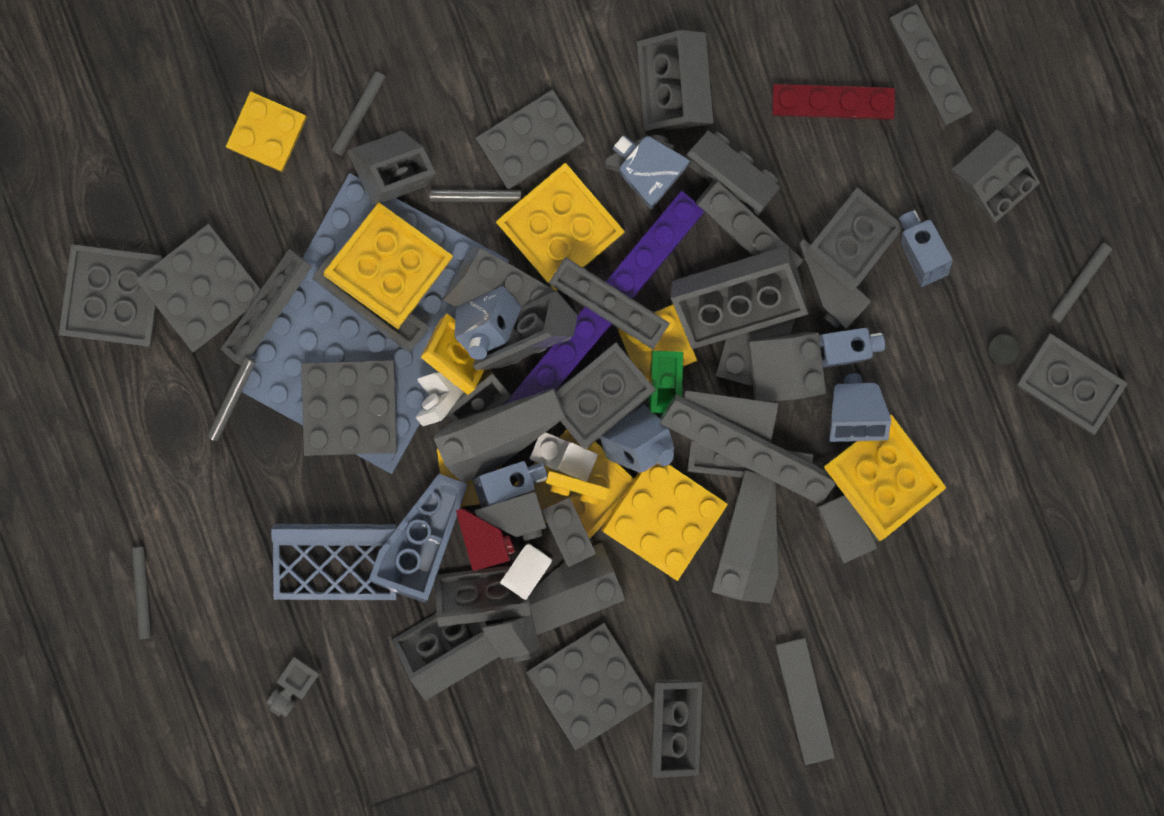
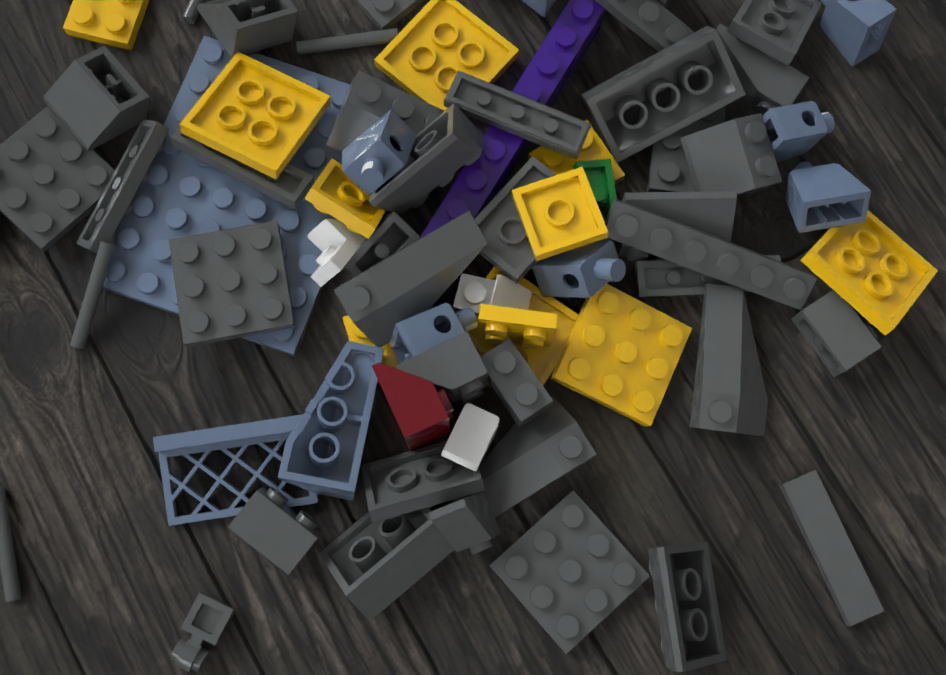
camera: 15 degrees left, 10 degrees down
none -> dark grey slope [44,46,150,151]
none -> dark grey brick [228,487,322,575]
none -> yellow plate [512,166,608,261]

